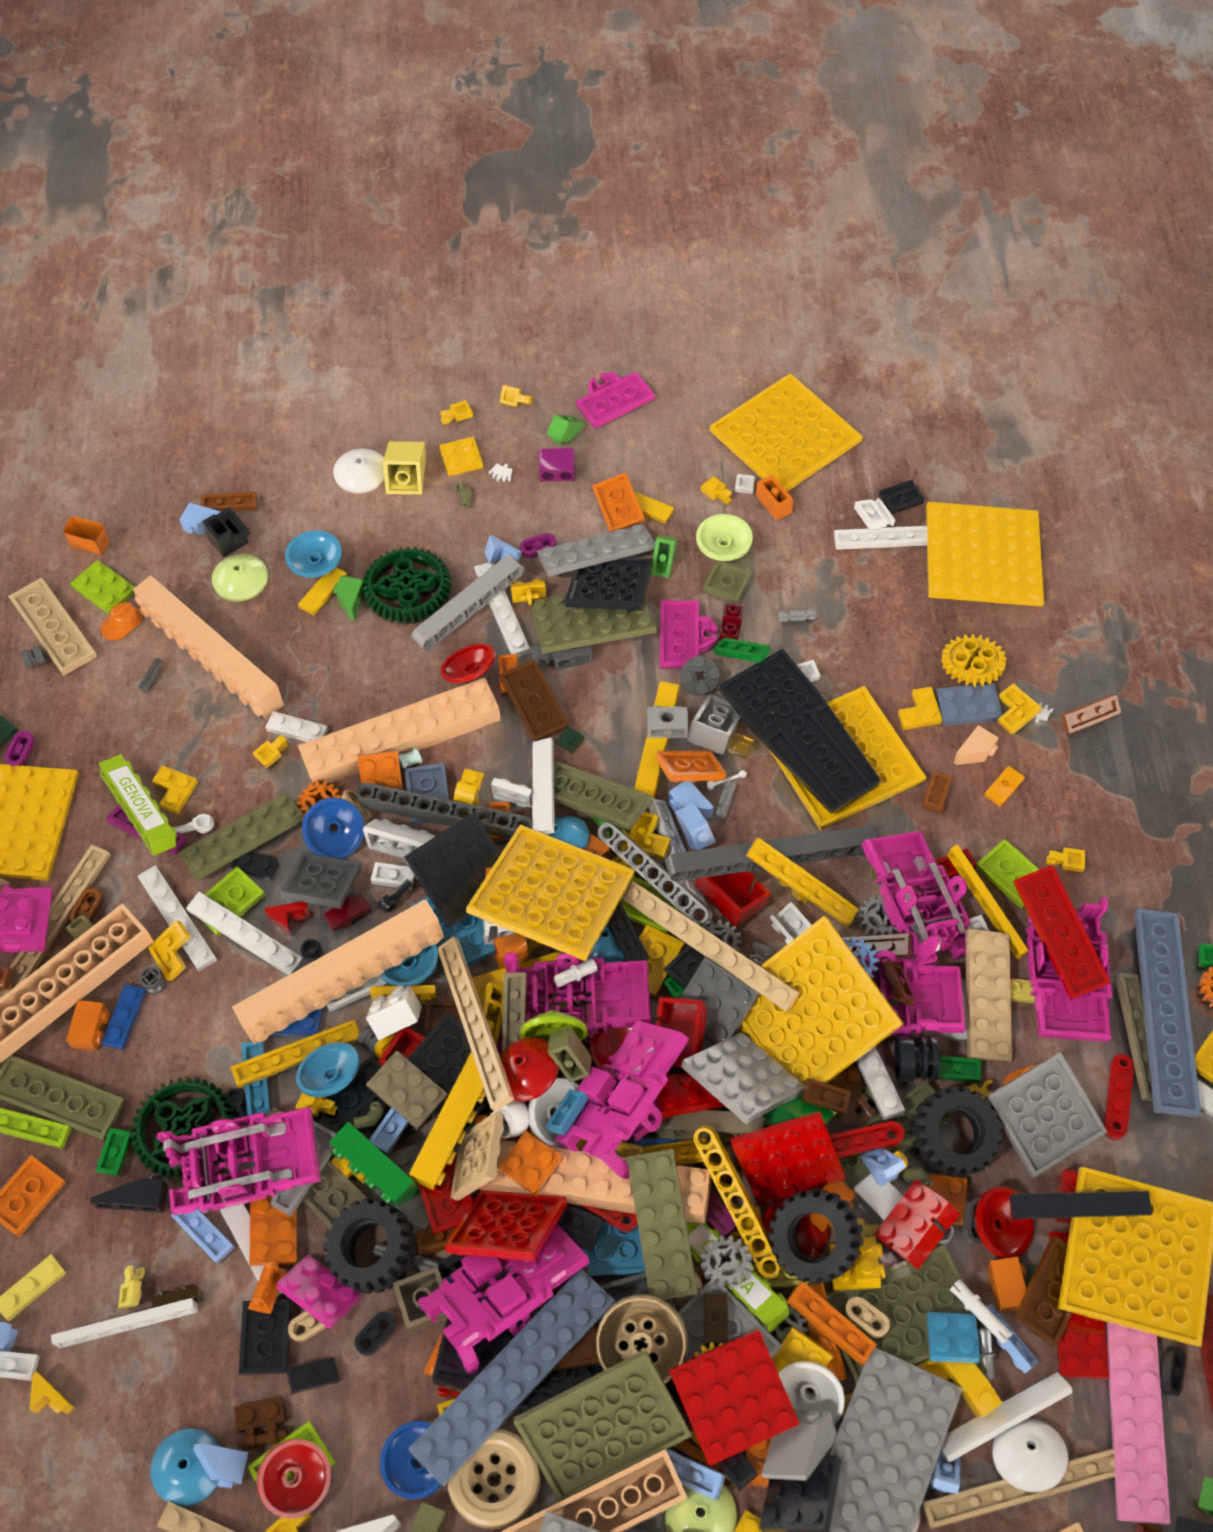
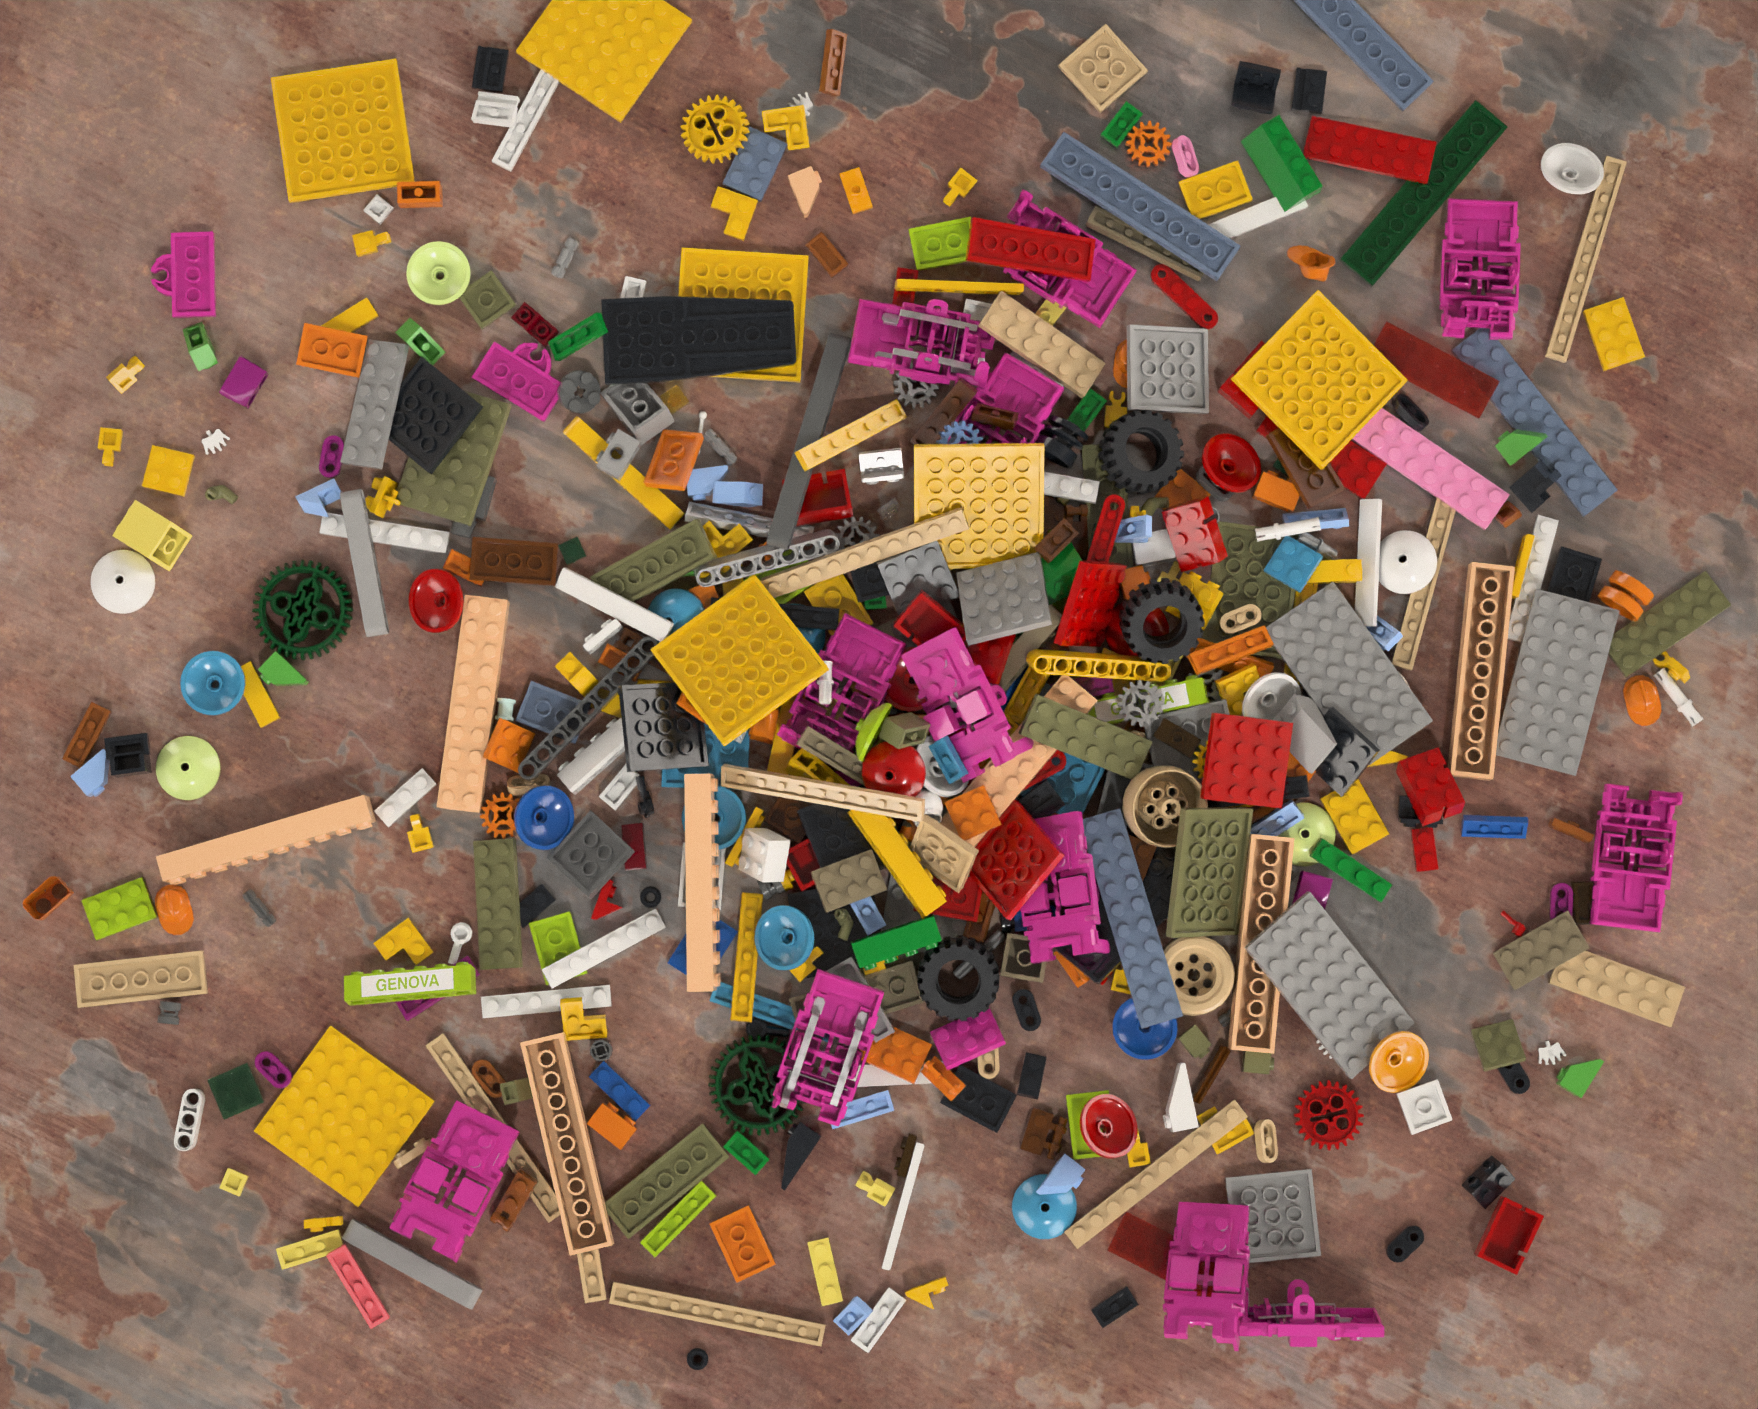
camera: 65 degrees left, 25 degrees up
black tile [1009,1191,1152,1219] -> none

